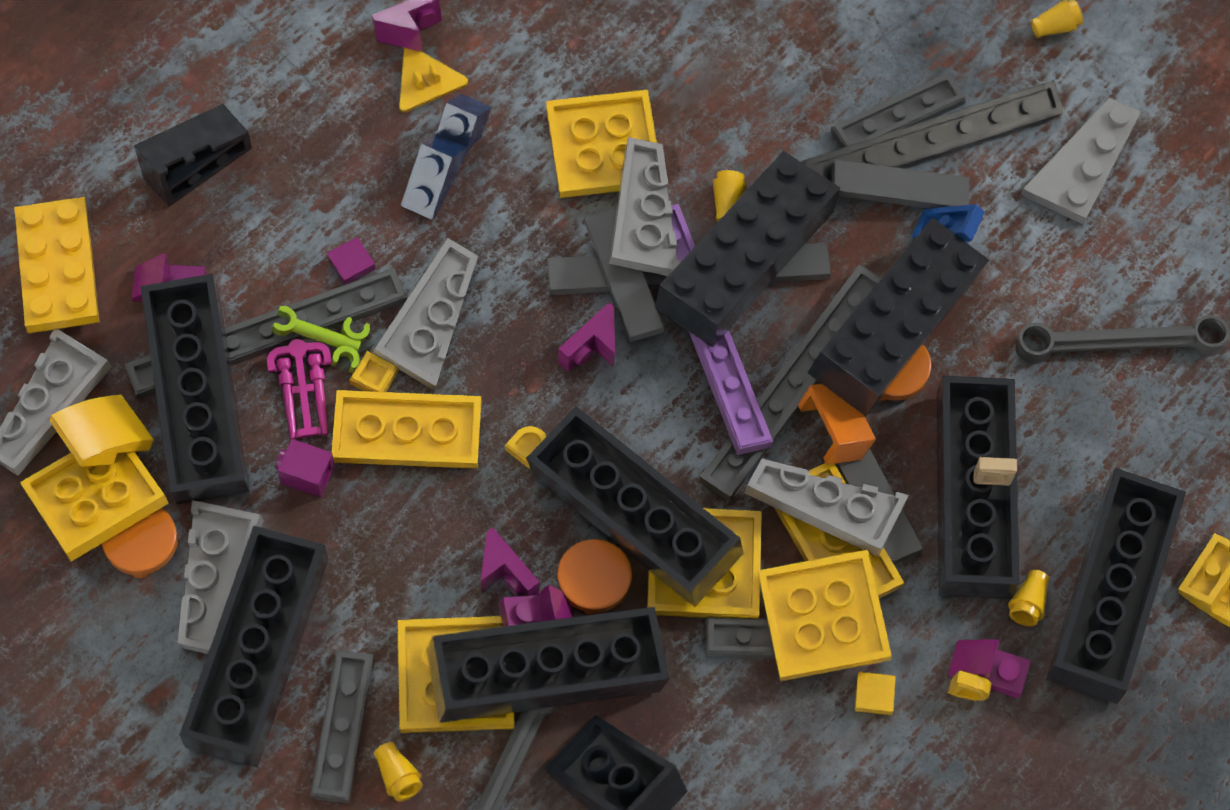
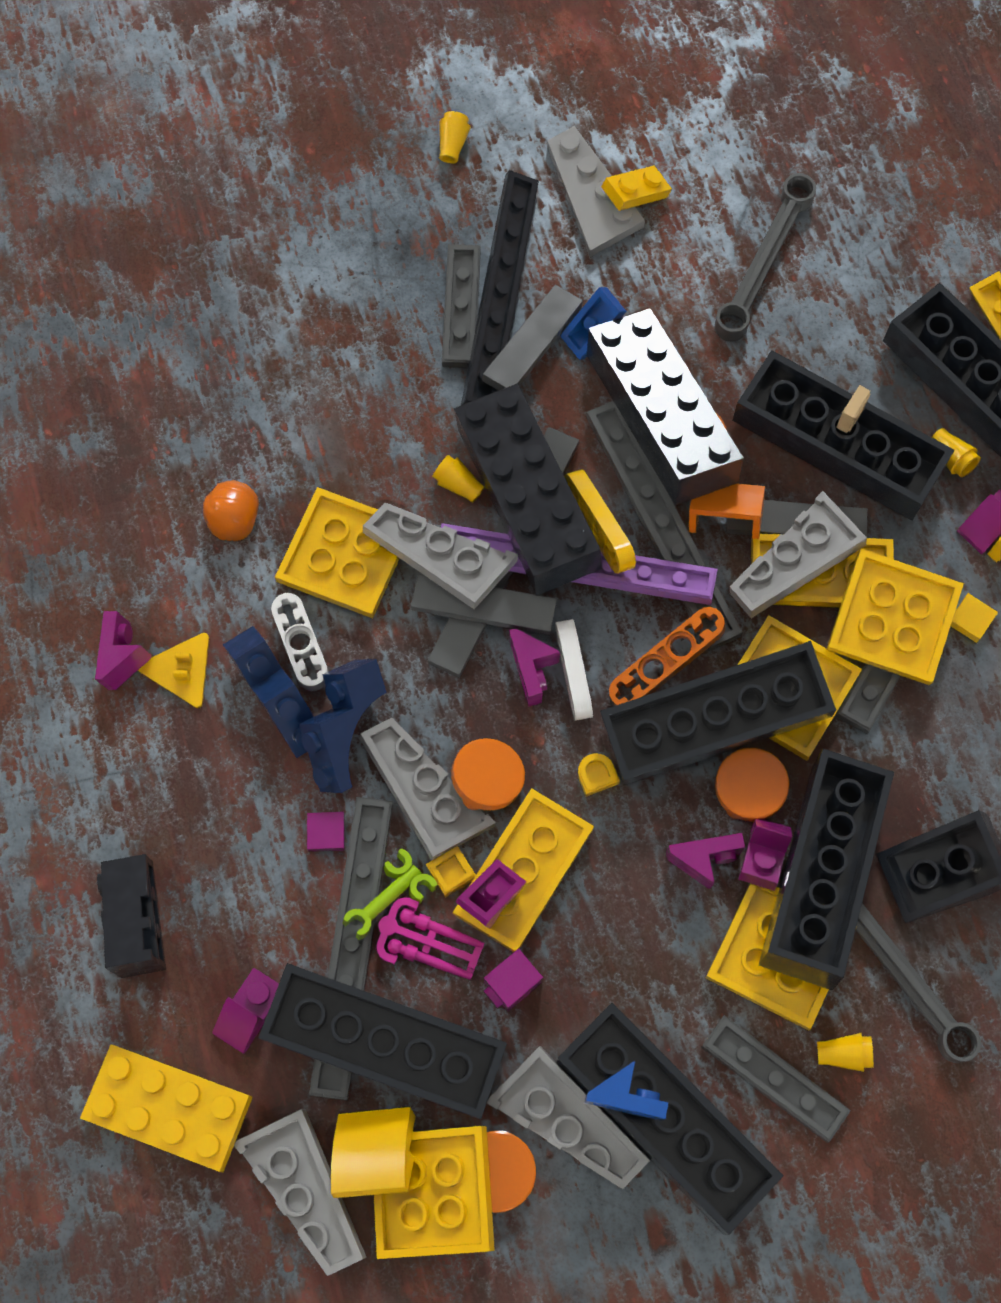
camera: 55 degrees left, 5 degrees up
none -> orange hair [203,480,259,541]
none -> white beam [271,593,329,691]
none -> dark blue arch [299,659,387,793]
none -> orange tile [451,738,525,810]
none -> magenta slope [456,859,526,929]
none -> white beam [555,619,593,721]
none -> yellow beam [564,470,636,574]
none -> blue slope [585,1061,669,1121]
none -> yellow plate [601,165,672,211]
none -> orange beam [609,607,726,705]

